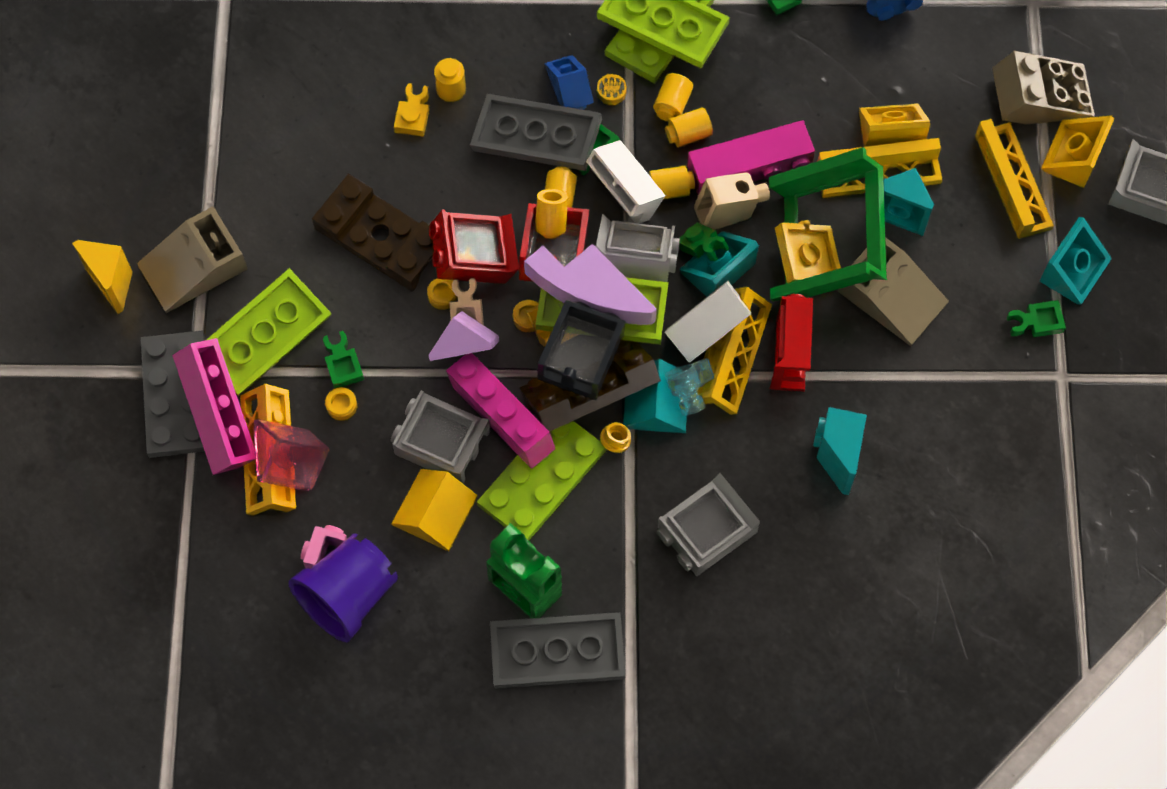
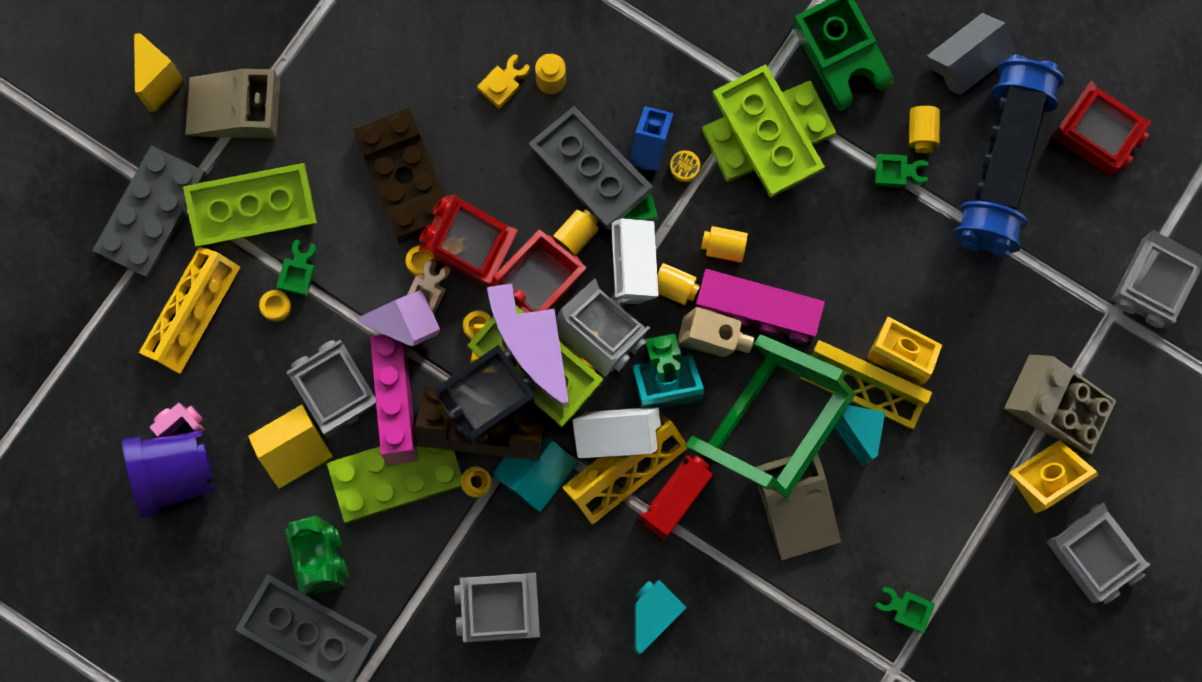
camera: 30 degrees right, 10 degrees up
dark pink brick [172,338,258,475] -> none
clear pink slope [254,419,330,491] -> none
yellow brick [535,189,568,239] -> none
yellow brick [653,73,694,121] -> none
clear light blue piece [665,358,714,416] -> none
yellow plate [775,220,841,283] -> none
yellow fence [975,119,1054,239] -> none
teal slope [1039,217,1112,304] -> none

